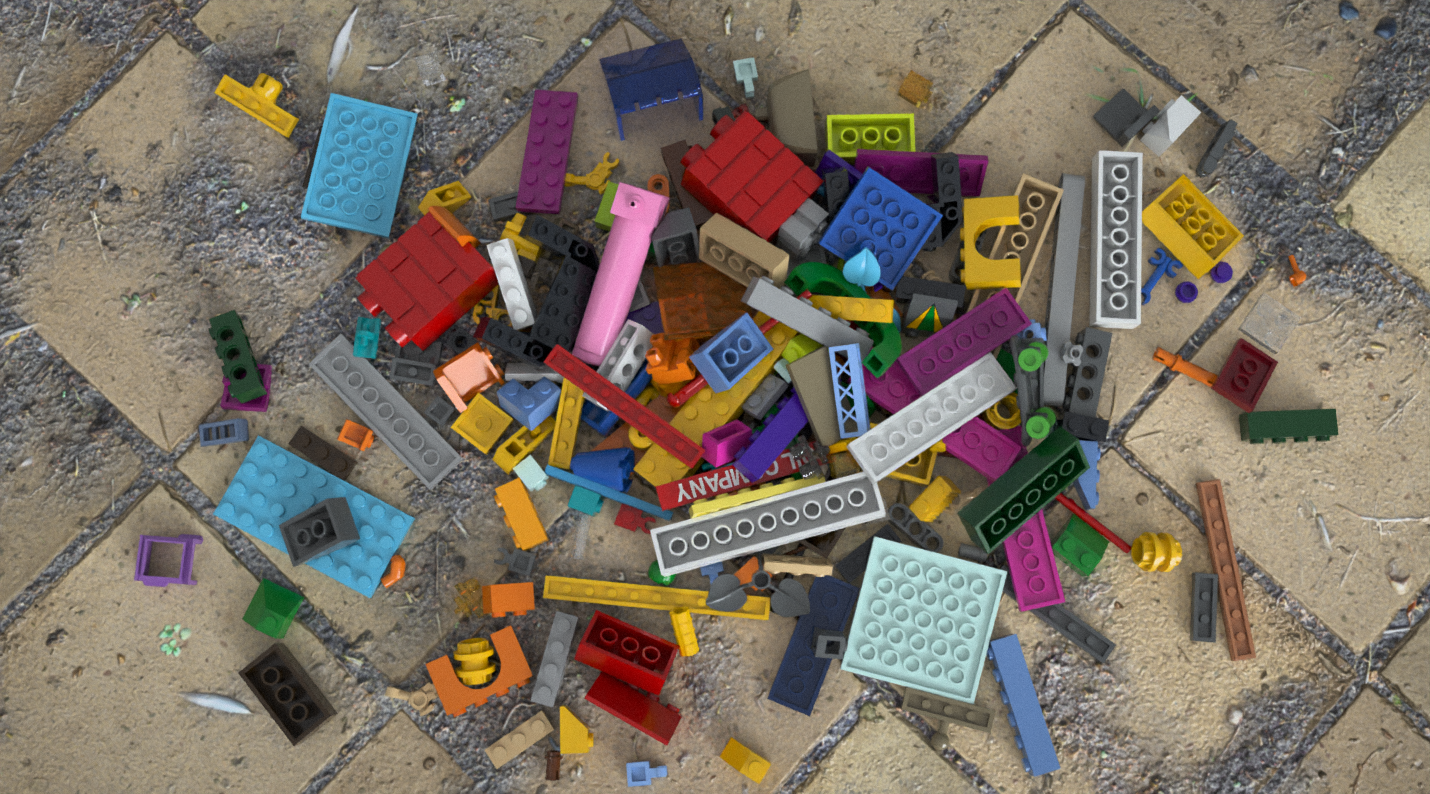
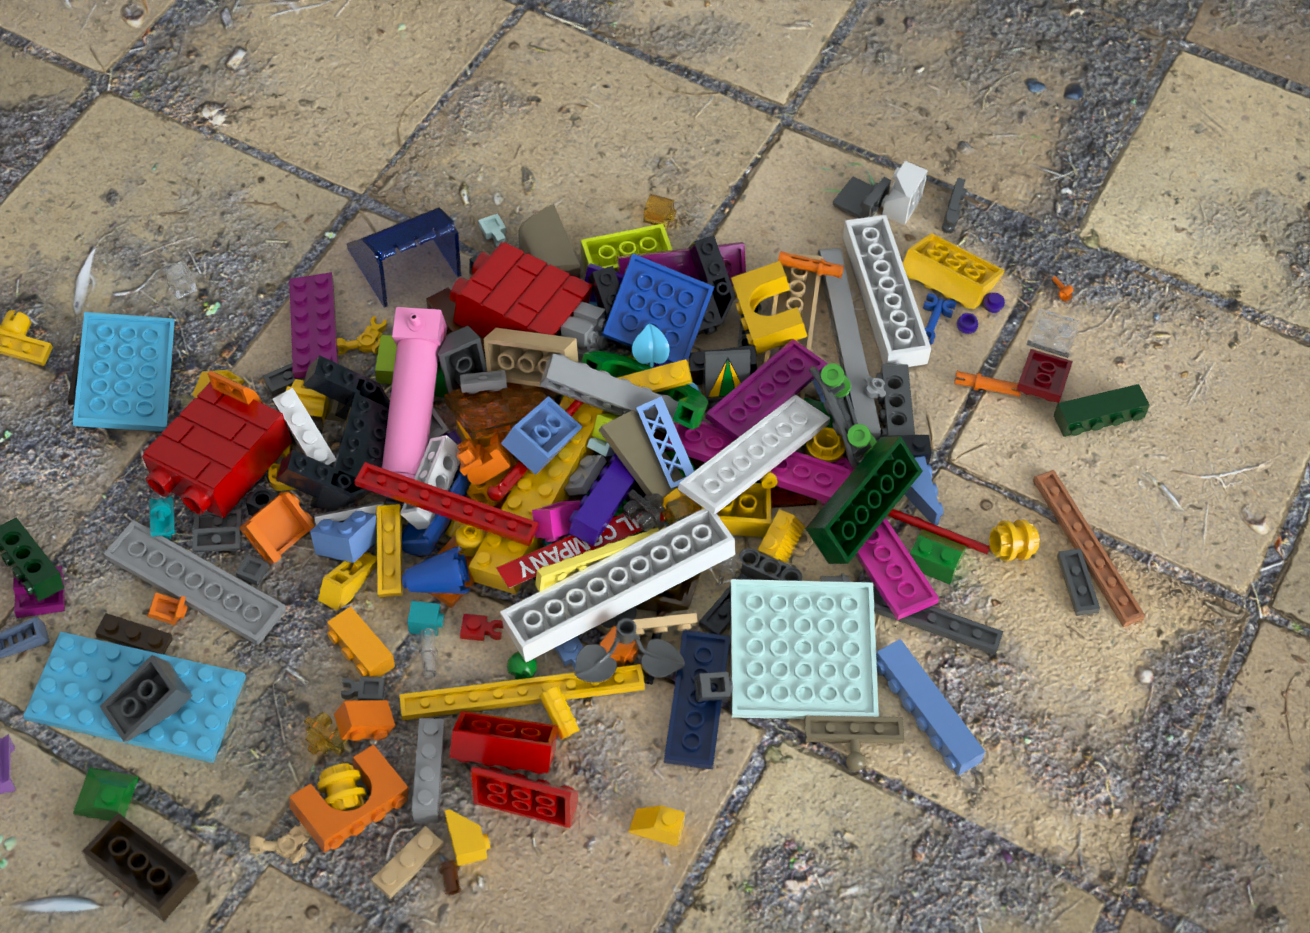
camera: 15 degrees left, 25 degrees down
orange arm [380,555,406,588] -> none
yellow plate [451,392,514,455] -> none
light aqua brick [513,455,549,491] -> none
dark azure tile [544,464,674,521] -> none
light blue plate [626,760,668,787] -> none
none -> light grey plate [460,370,507,394]
none -> orange pin [778,251,844,279]

